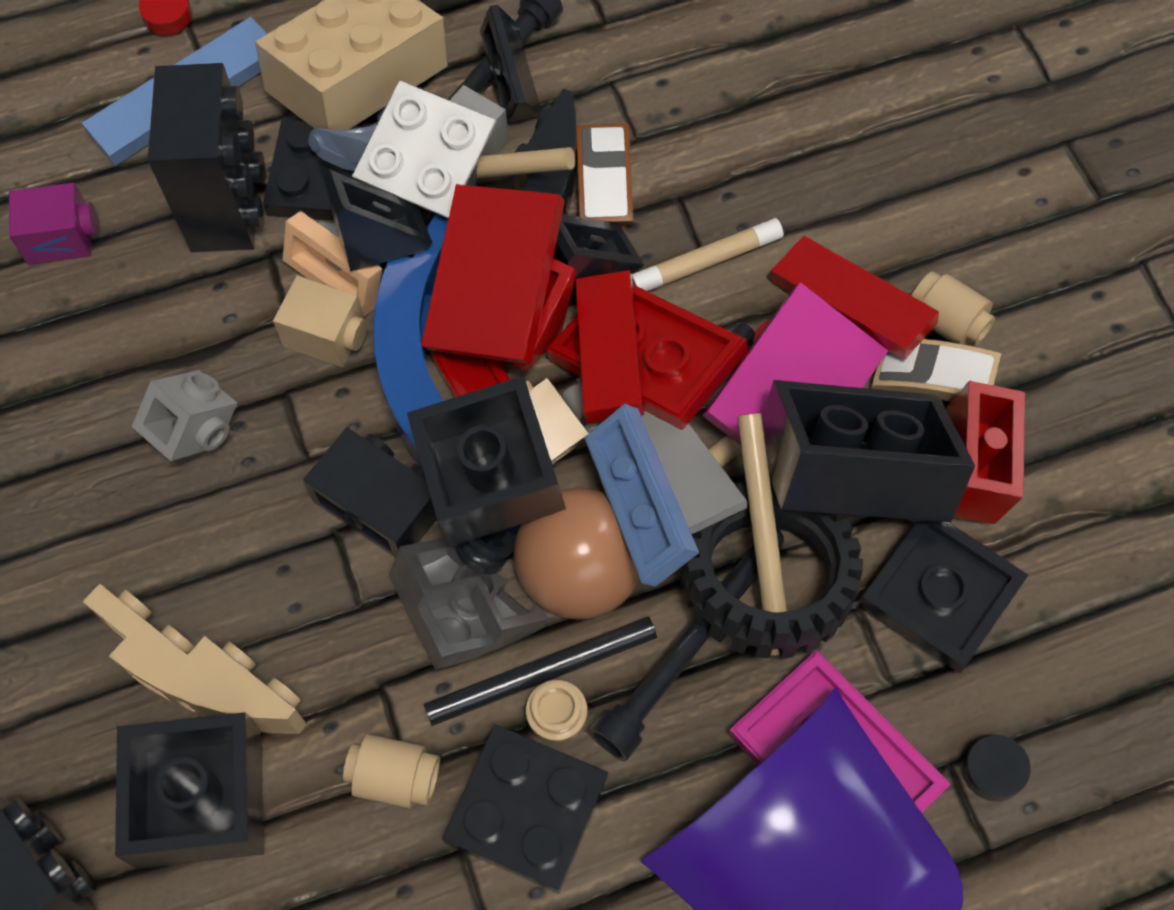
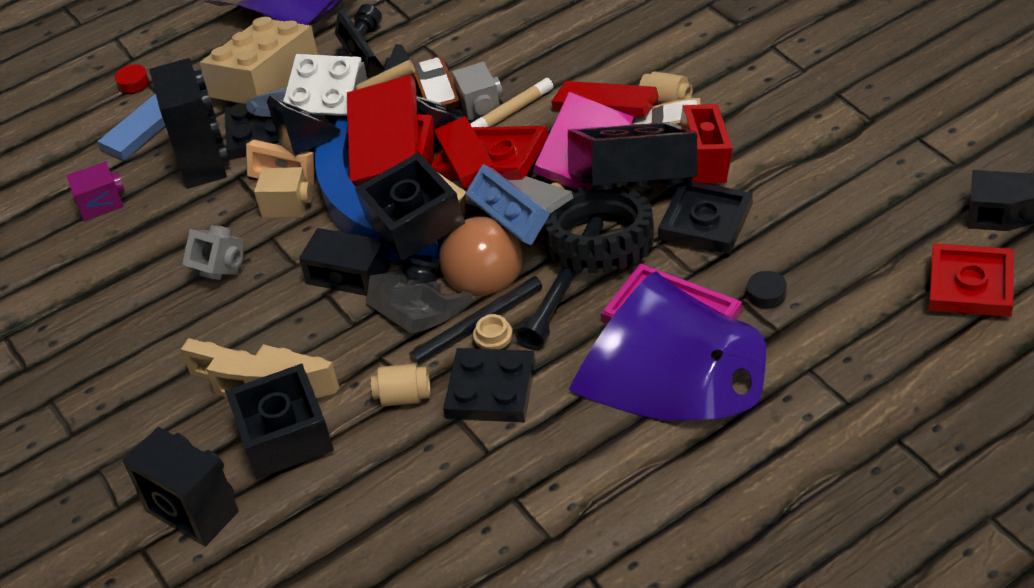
camera: 10 degrees left, 20 degrees down
tan bar [737,413,787,655] -> none
none -> light grey brick [452,62,503,120]

